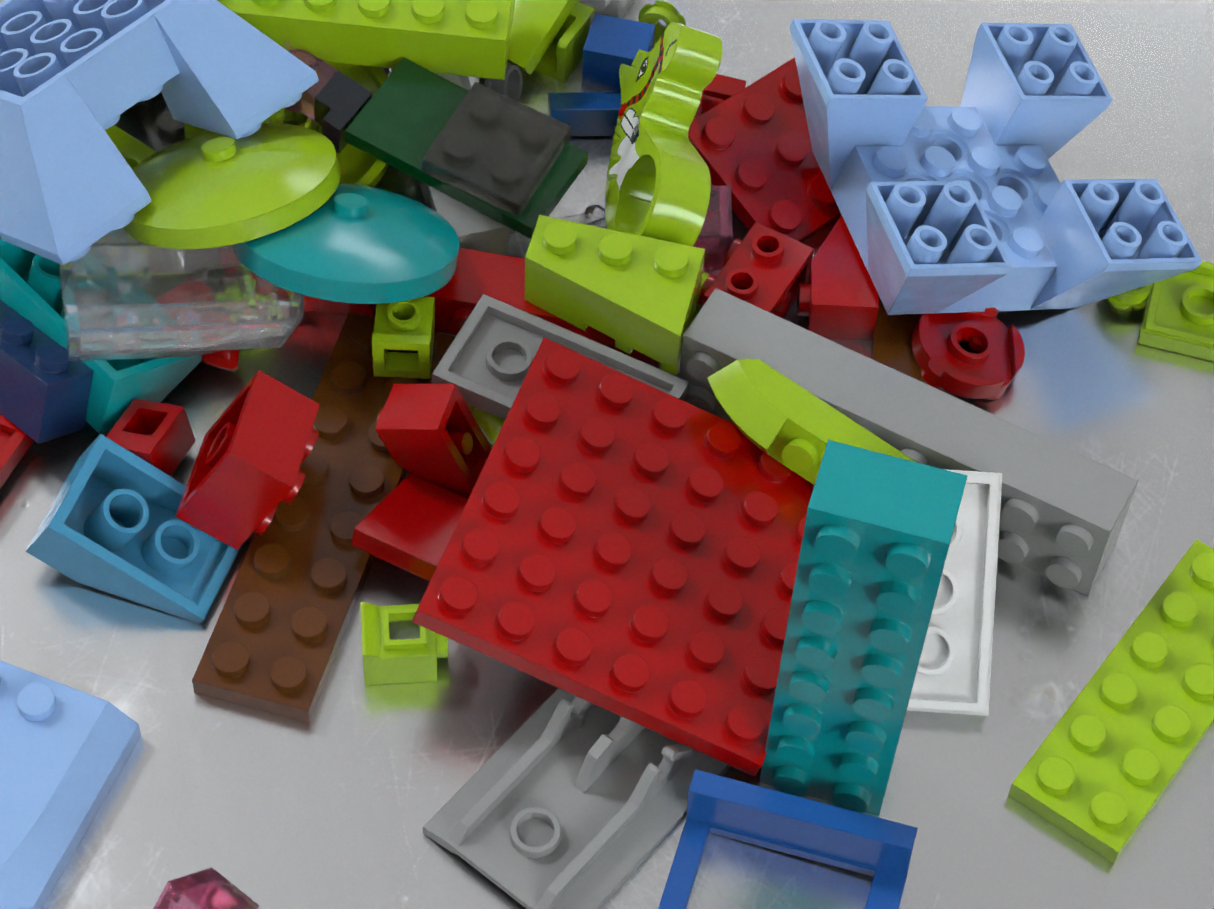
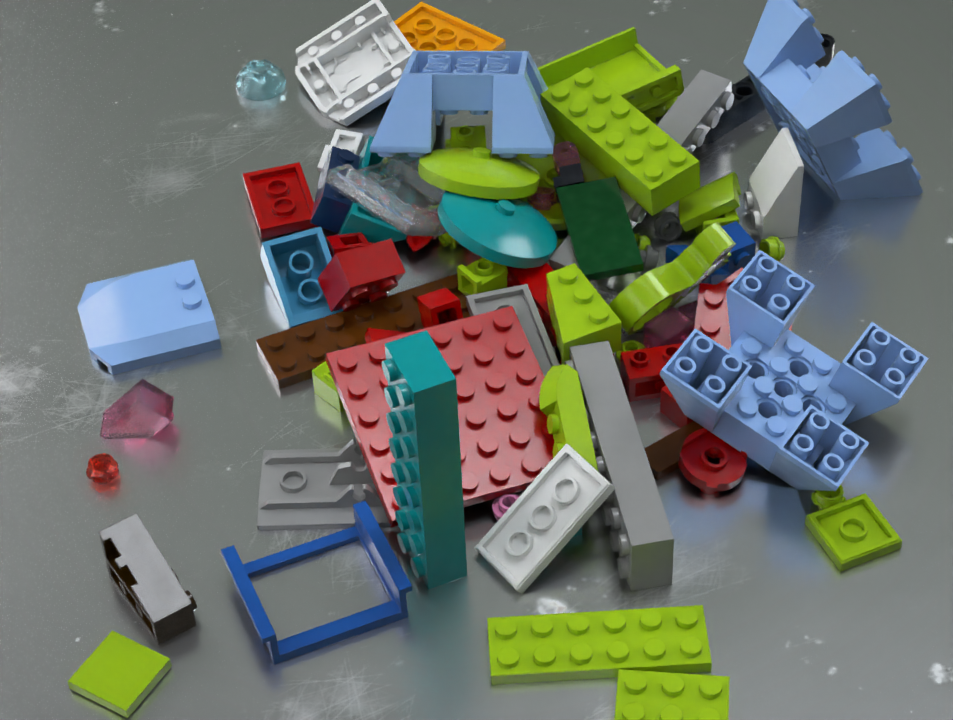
camera: 55 degrees right, 10 degrees down
clear smoke plate [422,82,571,217] -> none

